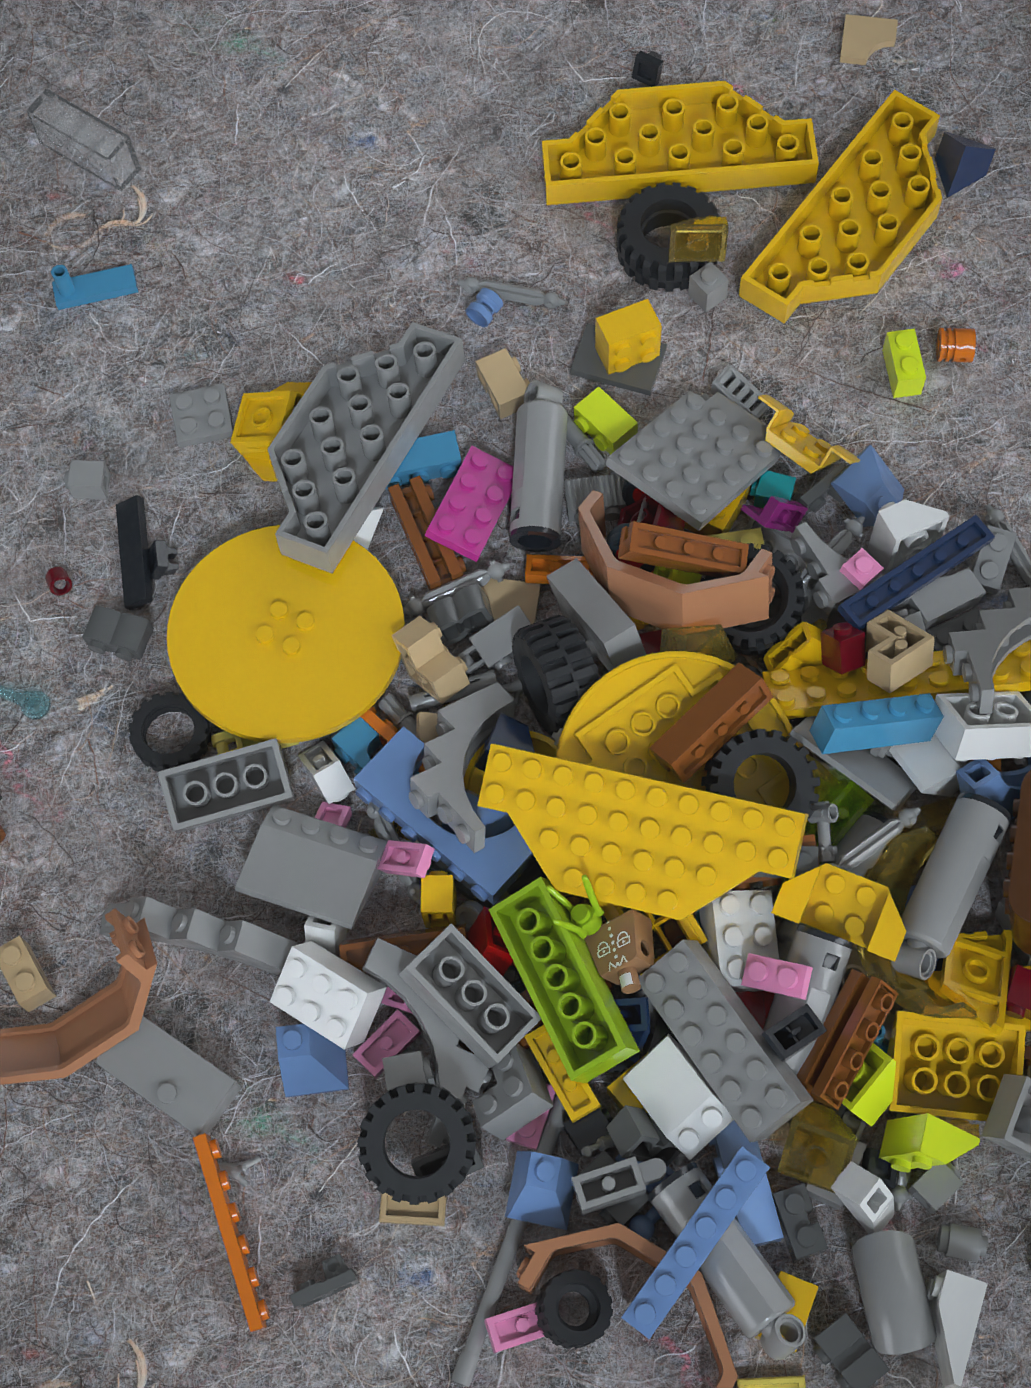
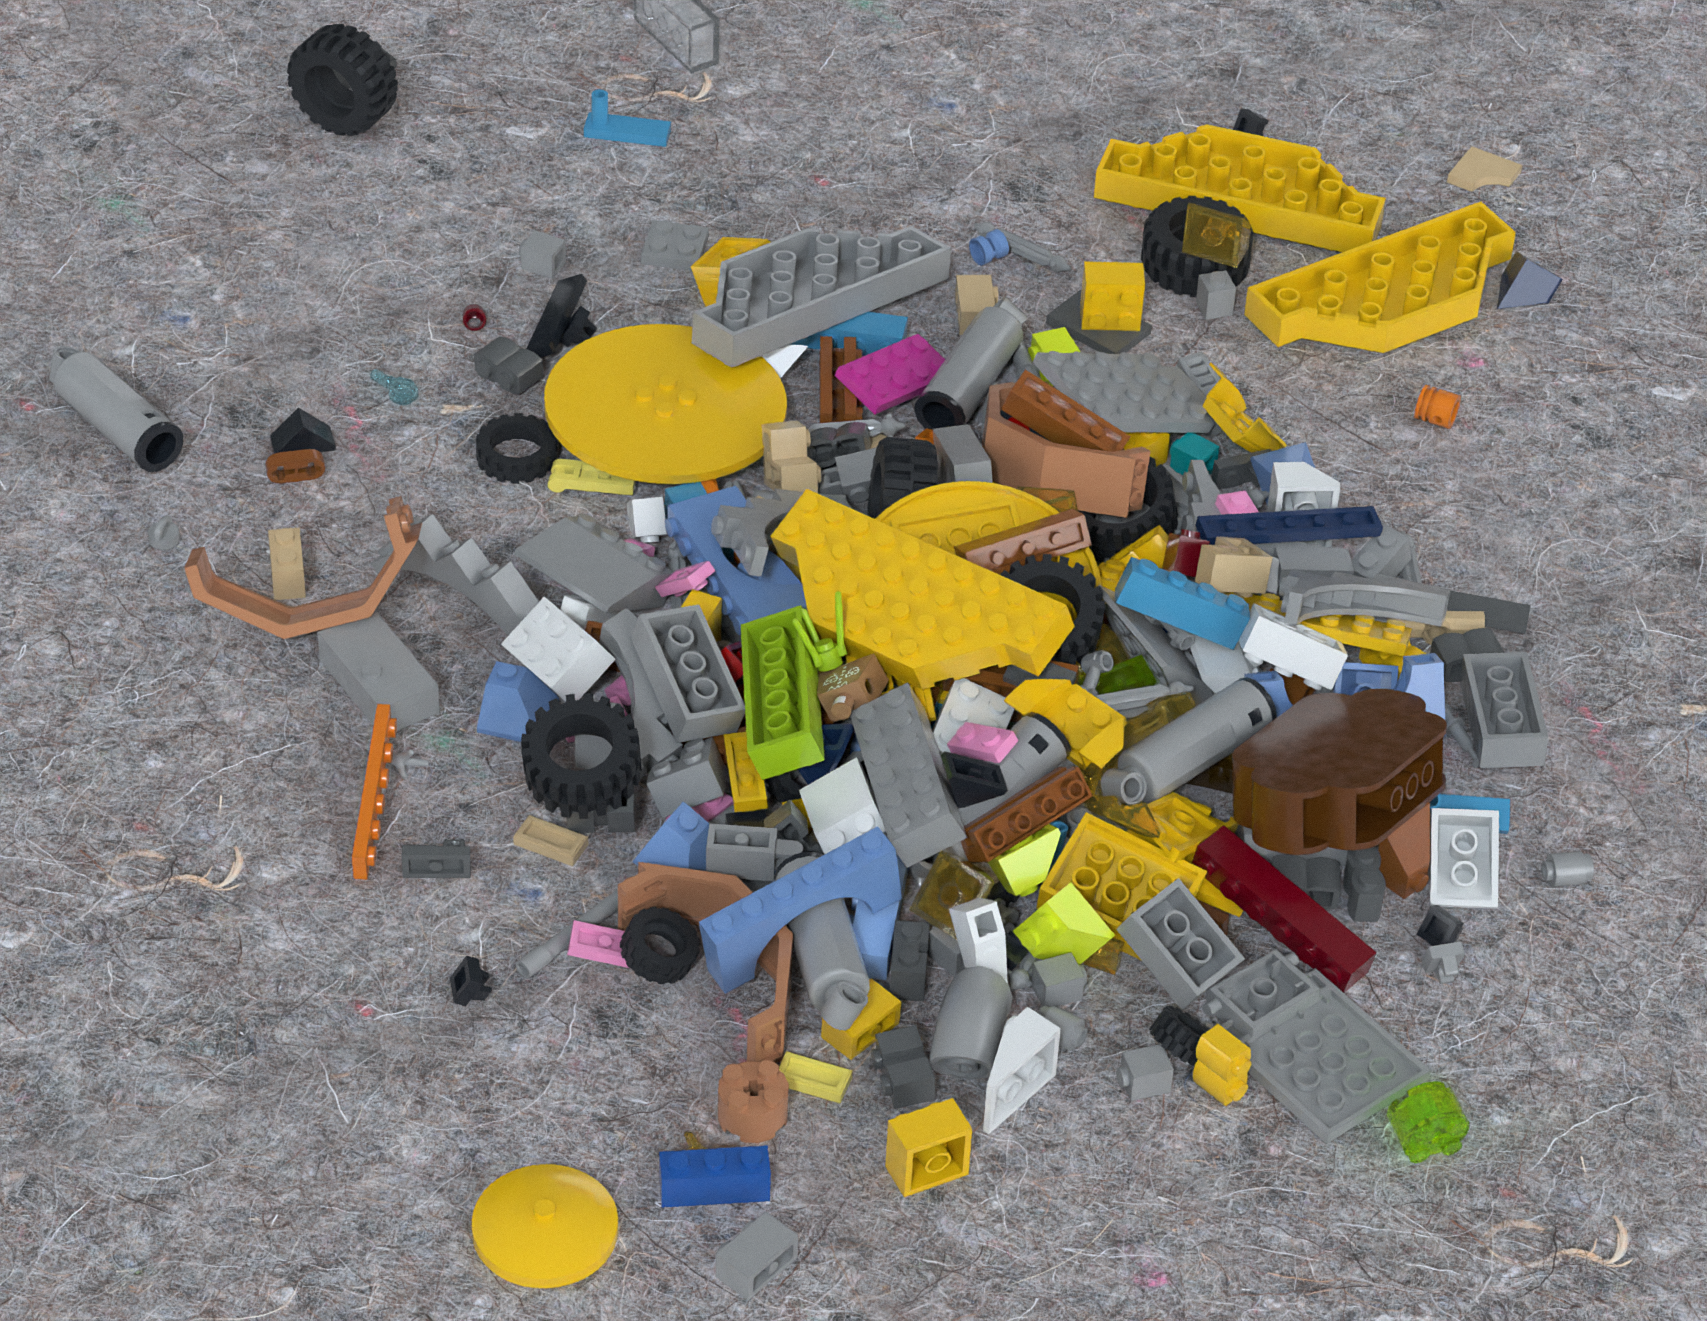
camera: 15 degrees right, 25 degrees down
light grey brick [157,738,295,833] -> none
magenta panel [741,496,808,533] -> none
neon yellow brick [882,328,926,398] -> none

